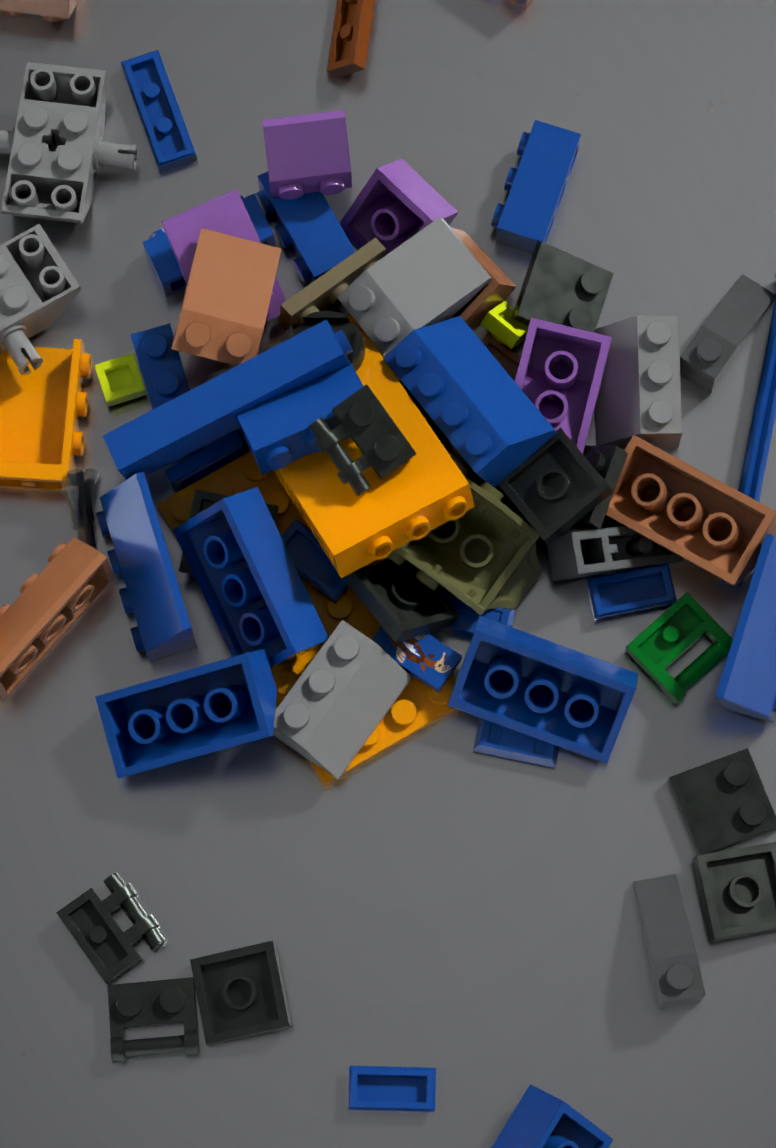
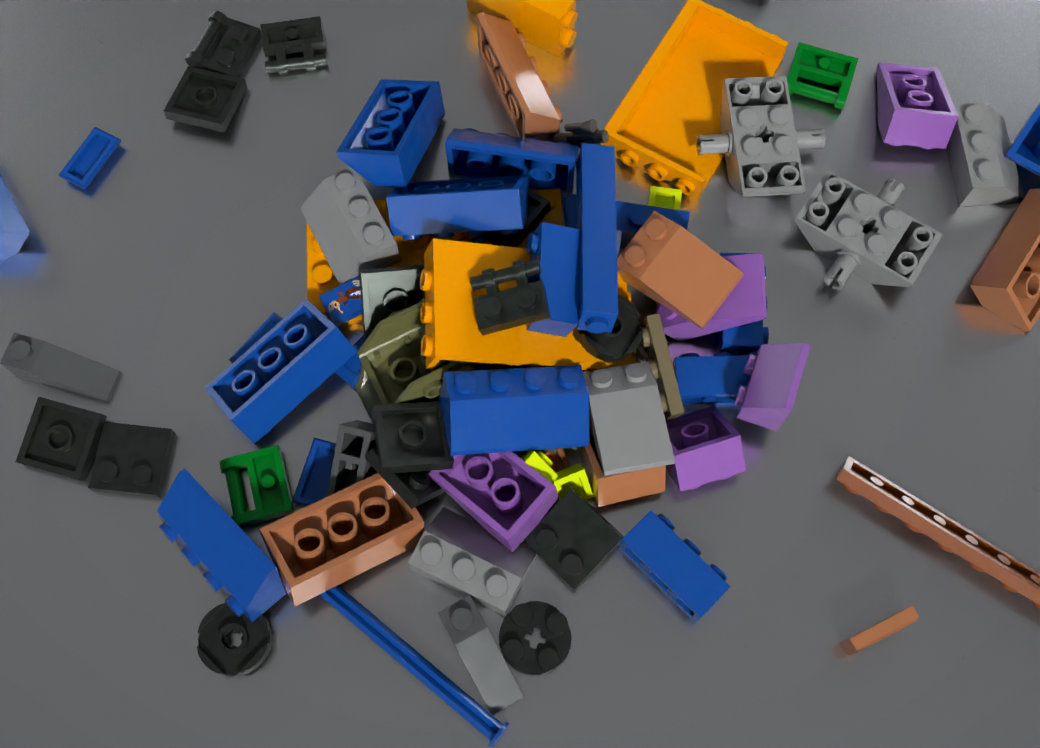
camera: 115 degrees right, 5 degrees down
blue tile [121,50,197,172] -> none
none -> pearl dark grey plate [499,601,572,676]
none -> neon yellow plate [517,450,558,483]

